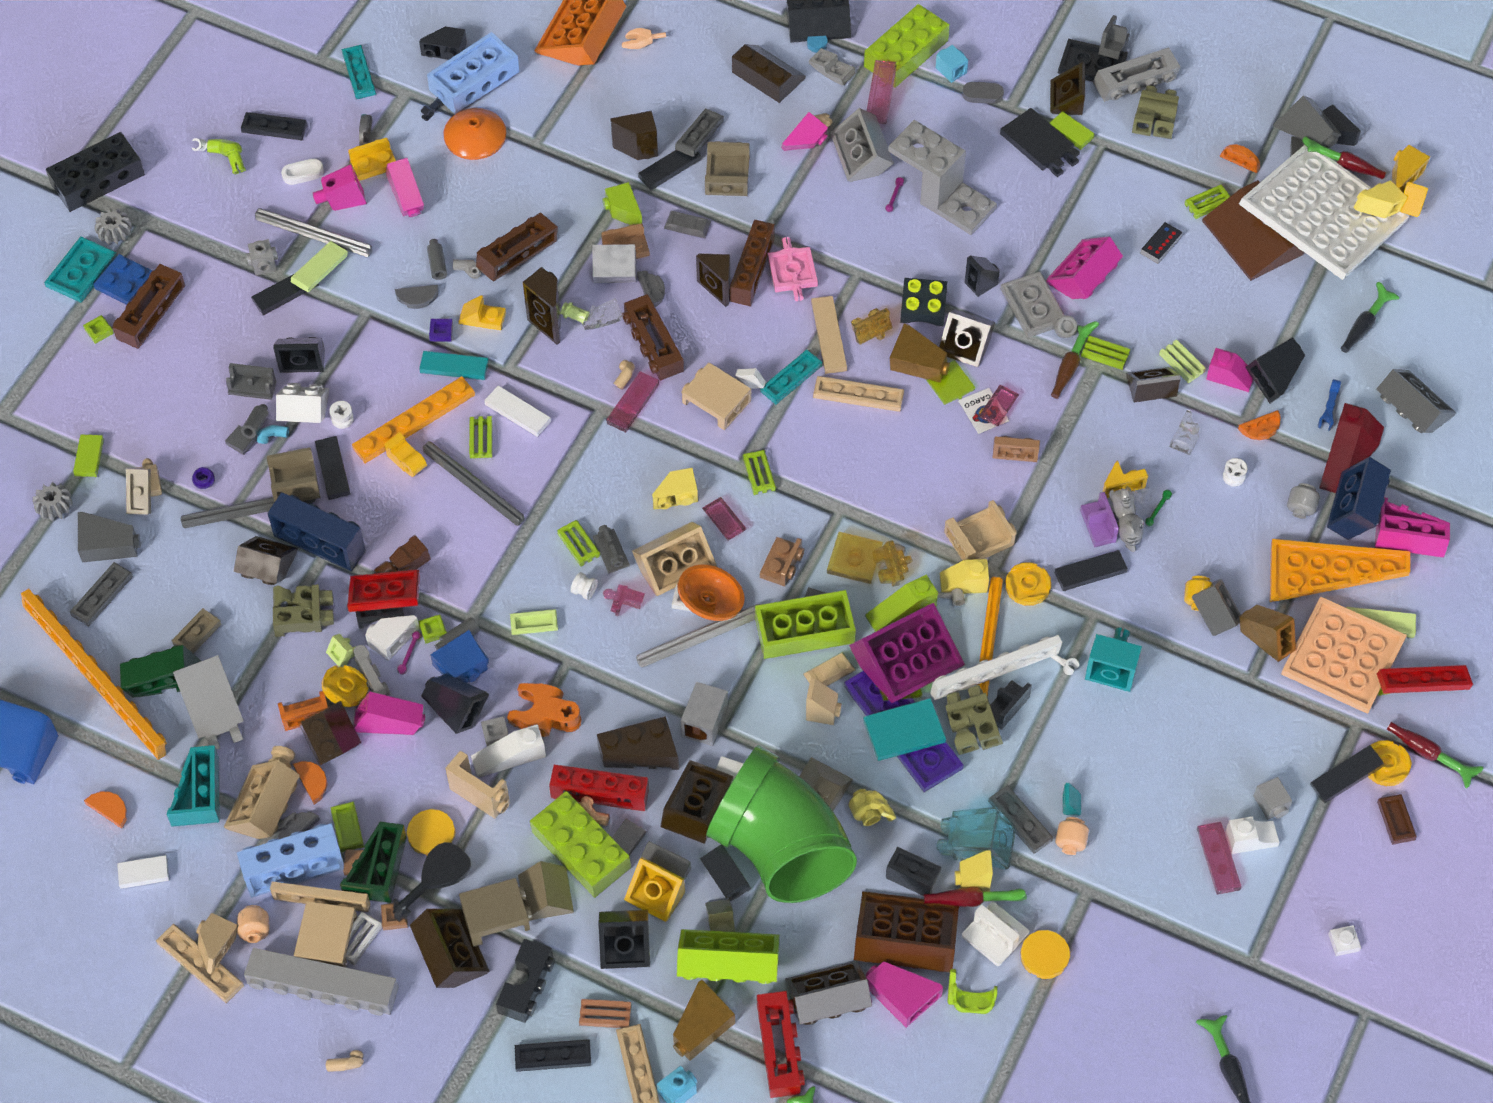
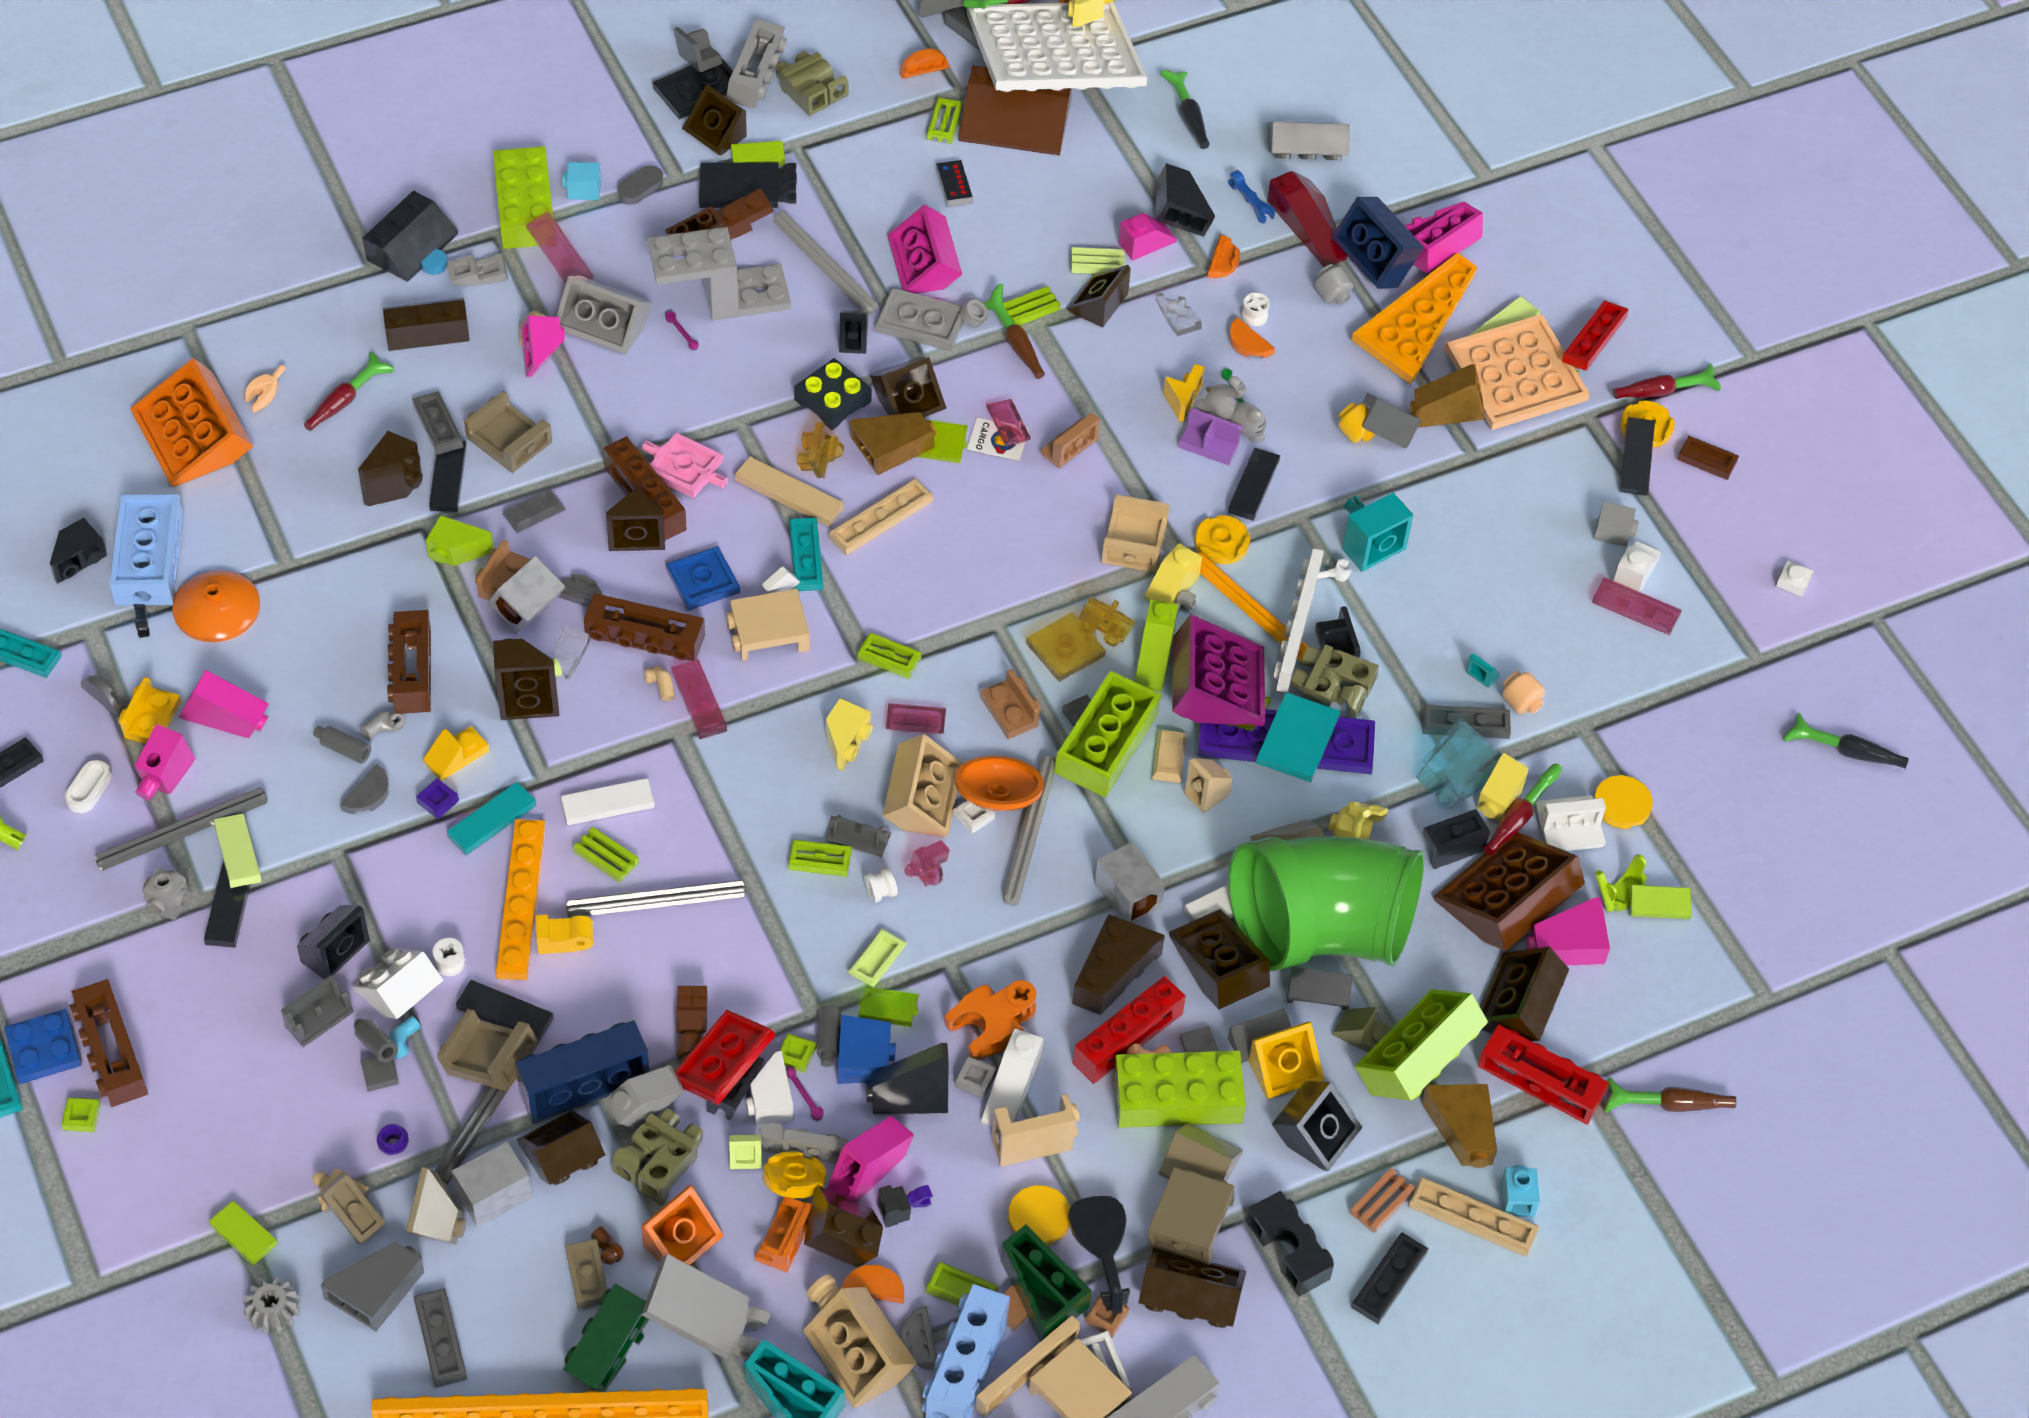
camera: 55 degrees left, 5 degrees down
none -> dark red piece [304,352,394,431]
none -> slope [406,1167,466,1244]
none -> flat silver piece [452,1142,532,1227]
none -> reddish brown arm [591,1226,624,1265]
none -> light grey slope [605,1066,685,1129]
none -> orange slope [641,1185,724,1265]
none -> reddish brown slope [665,188,774,240]
none -> blue tile [666,546,740,611]
none -> light grey axle [774,211,877,315]
none -> clear neon green piece [858,986,919,1027]
none -> pearl dark grey piece [876,1185,933,1228]
none -> orange tile [1229,317,1275,358]
none -> lime tile [1629,885,1692,919]

